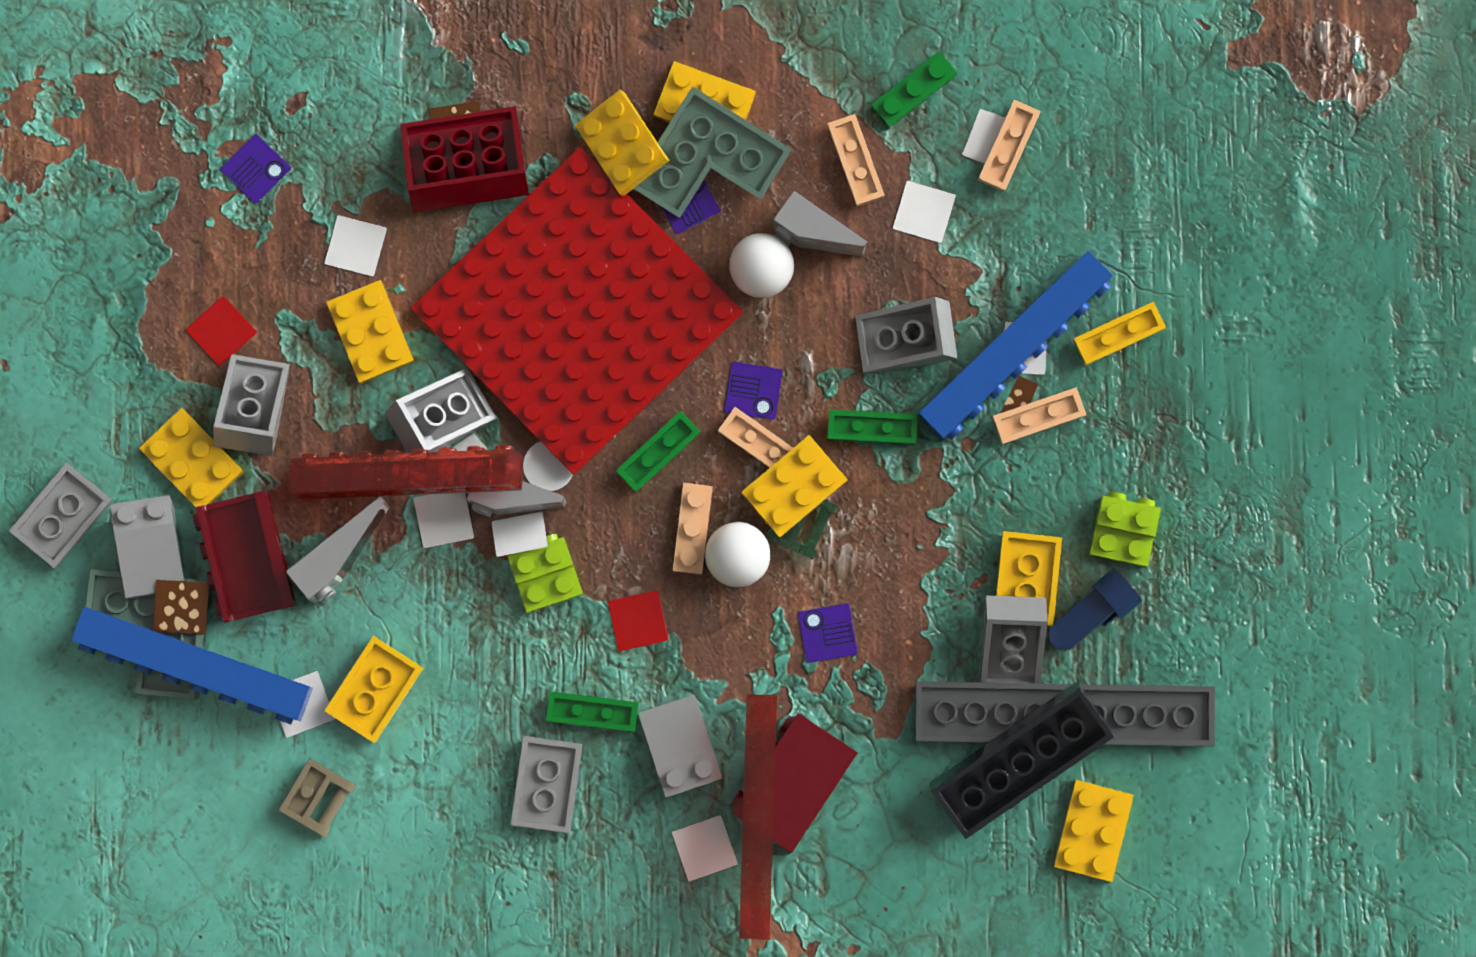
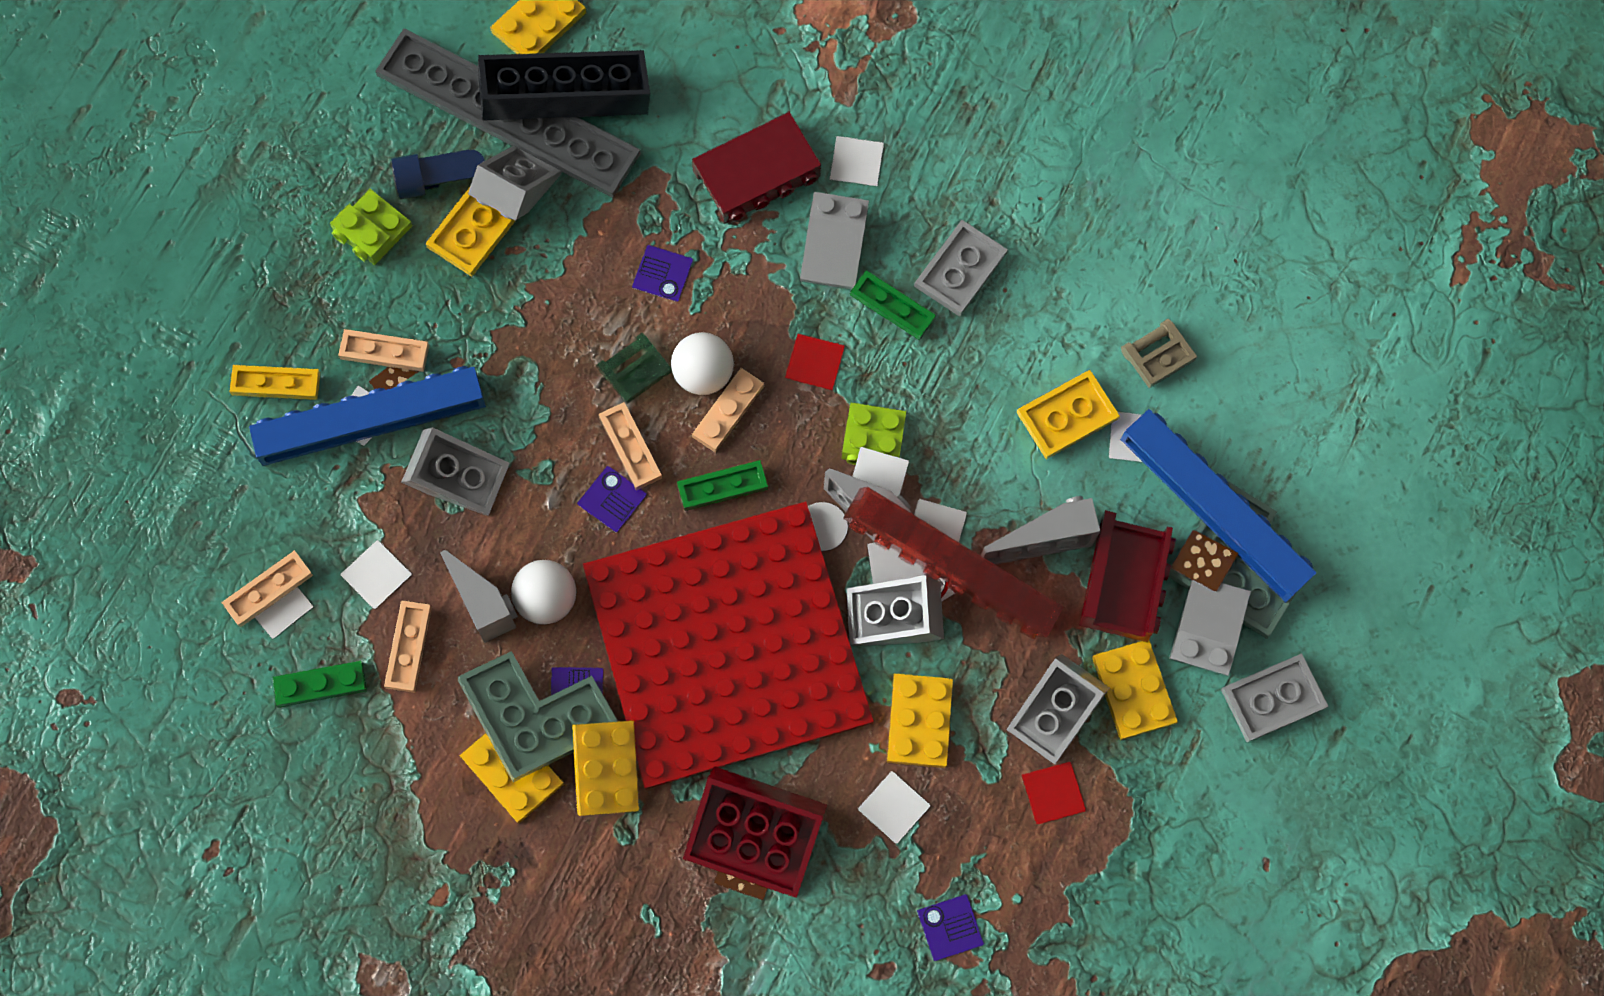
camera: 155 degrees left, 10 degrees down
clear red brick [739,694,777,940] -> none
yellow plate [741,435,848,538] -> none
green plate [827,409,918,445] -> none

